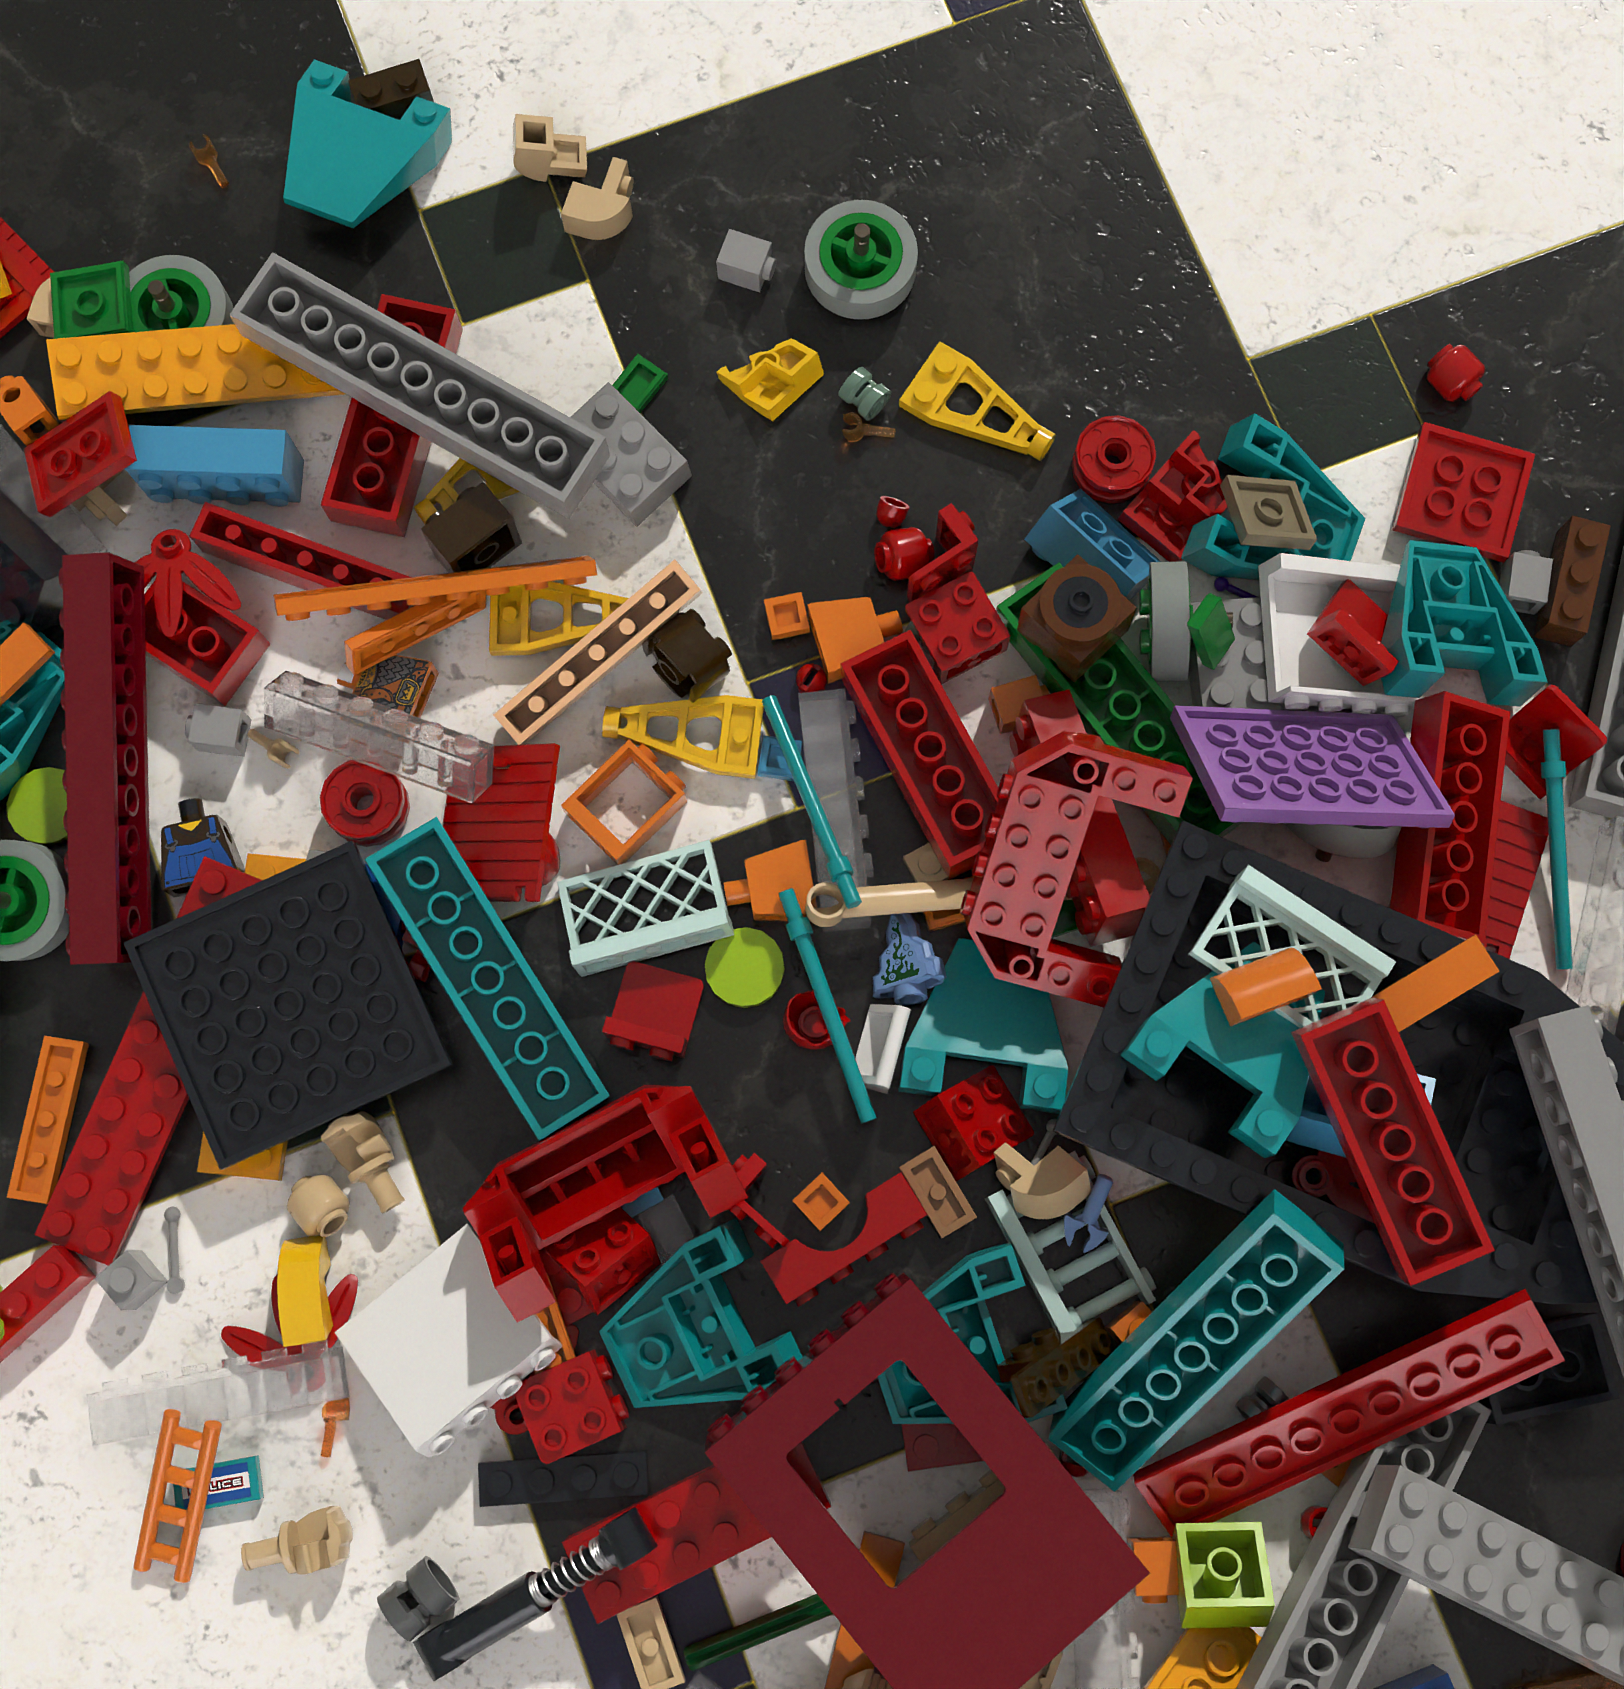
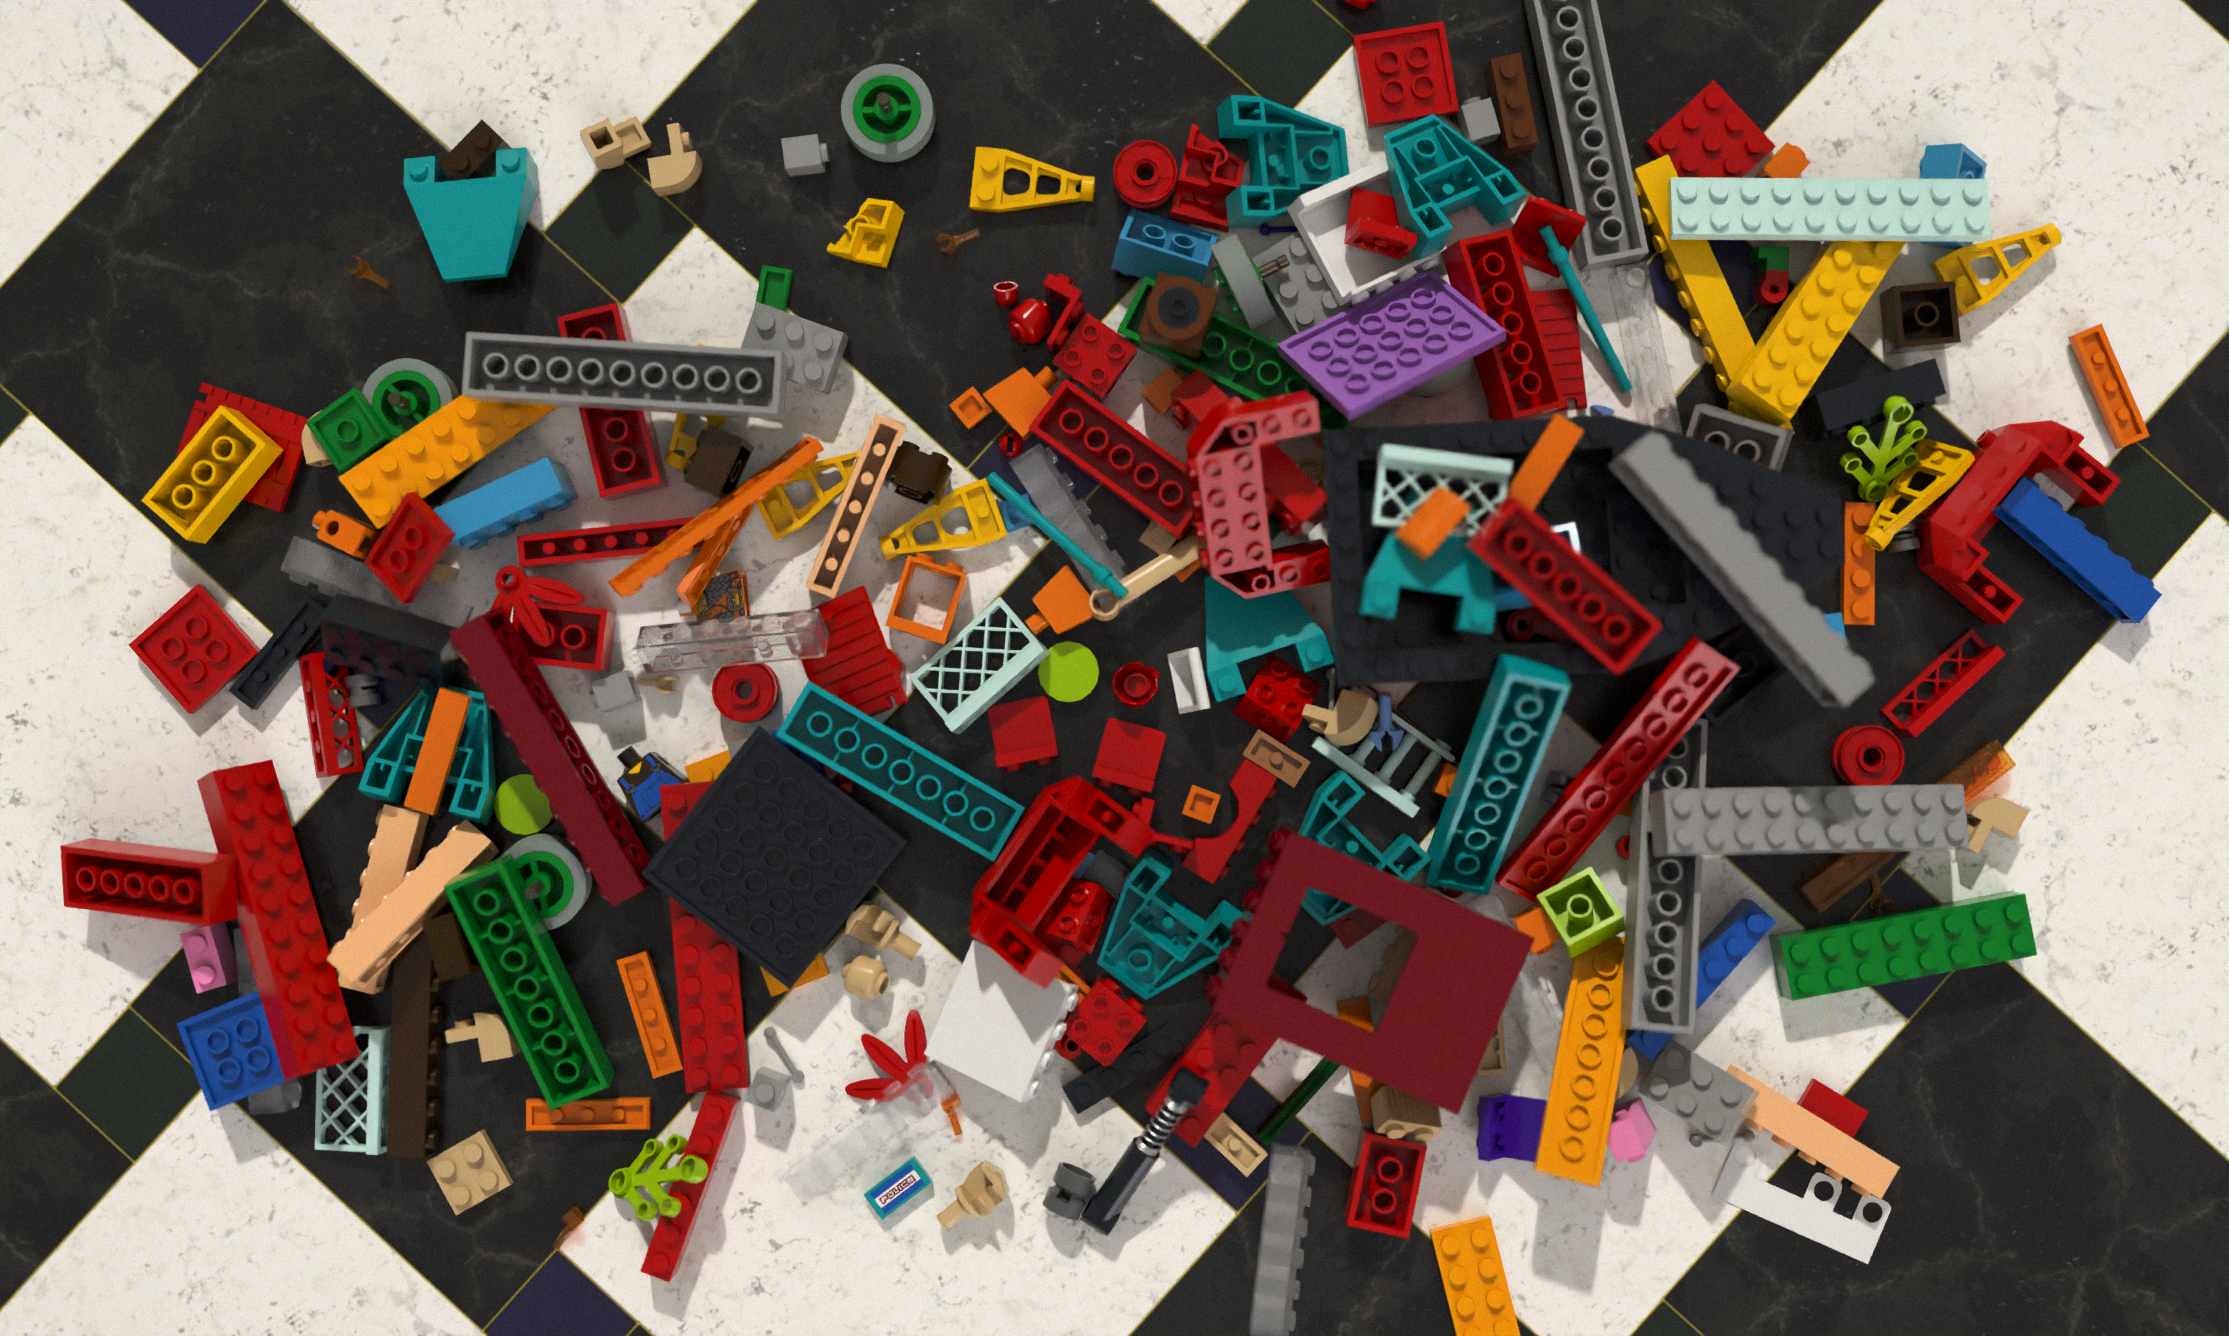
camera: 25 degrees left, 10 degrees up
orange bar [133,1409,222,1583] -> none
yellow brick [277,1235,333,1347] -> none
teal bar [778,888,877,1124] -> none
sand green wheel [838,367,892,421] -> none
medium blue rock [873,913,947,1005] -> none
dark brown bracket [997,1317,1112,1418] -> none
green tile [1187,593,1235,670] -> none
dark tan plate [1220,475,1317,550] -> none
none -> red bracket [1091,718,1166,797]

